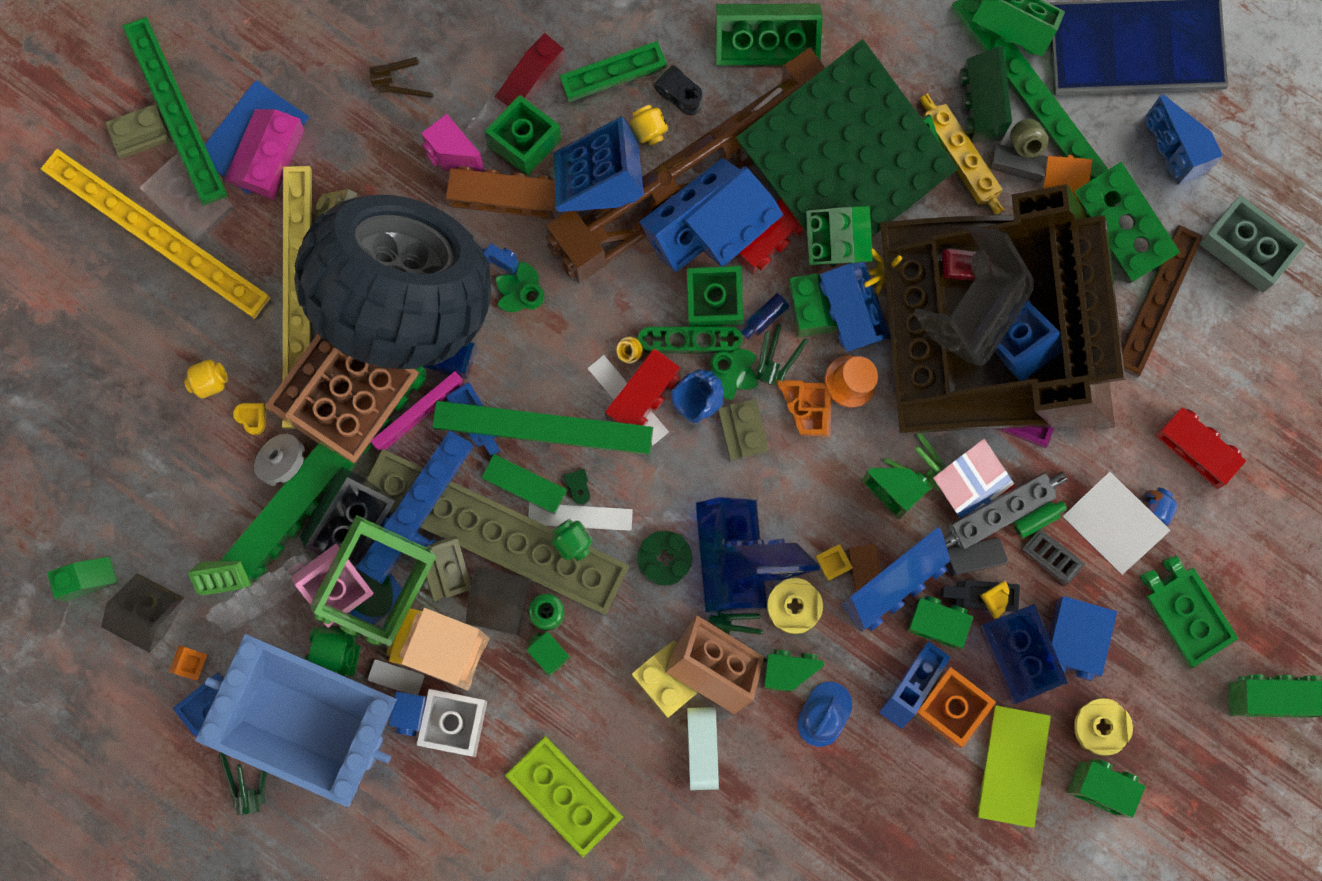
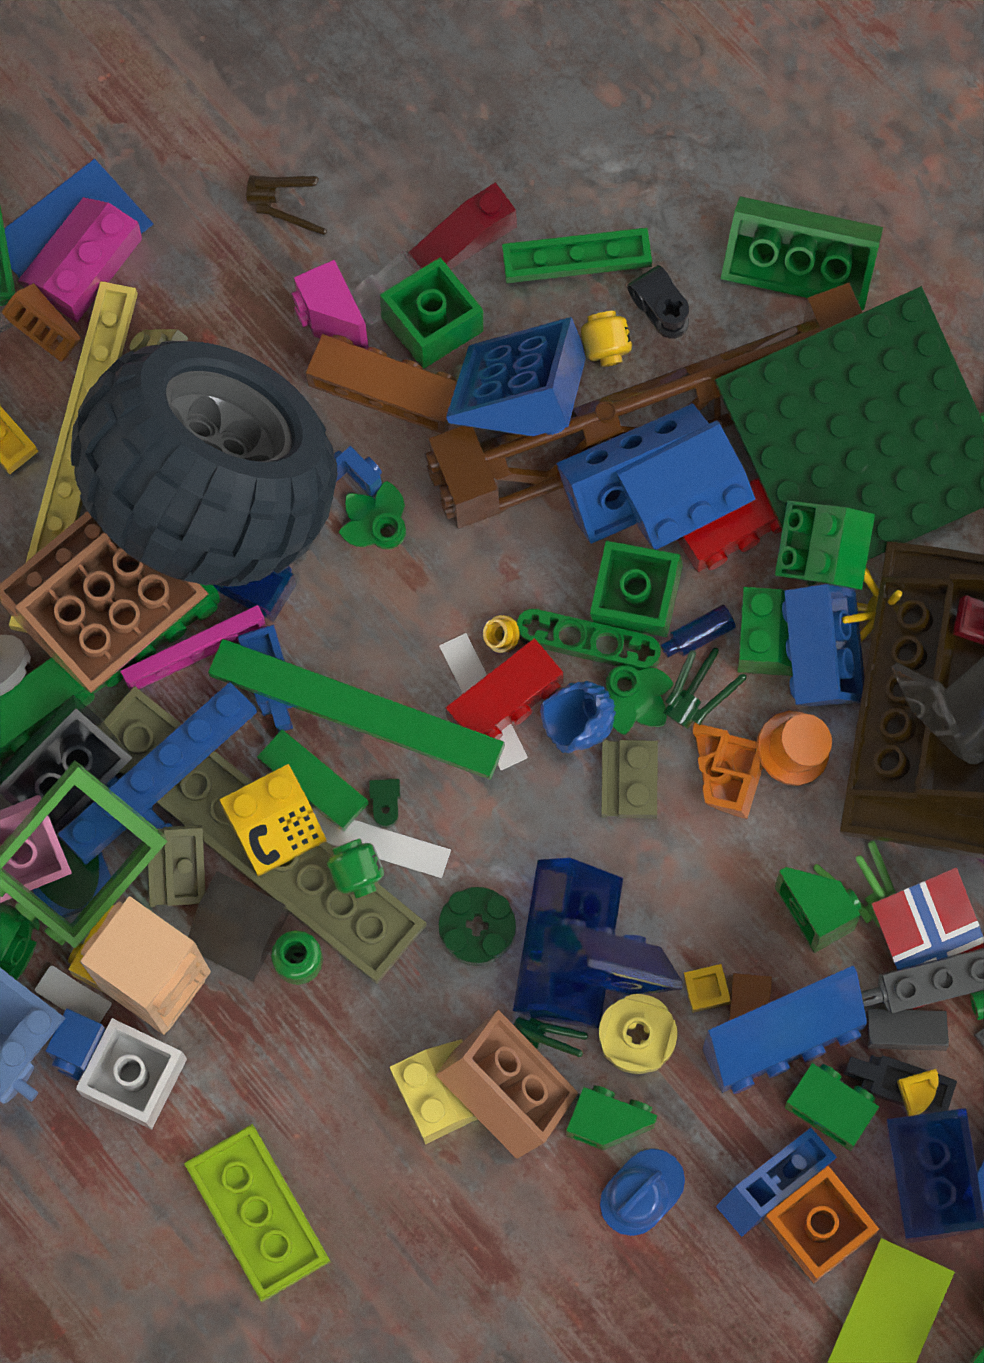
camera: 20 degrees right, 5 degrees down
green brick [527,631,571,676] -> none
light aqua beam [687,707,719,791] -> none
none -> dark orange slope [1,283,81,362]
none -> yellow slope [219,764,327,877]

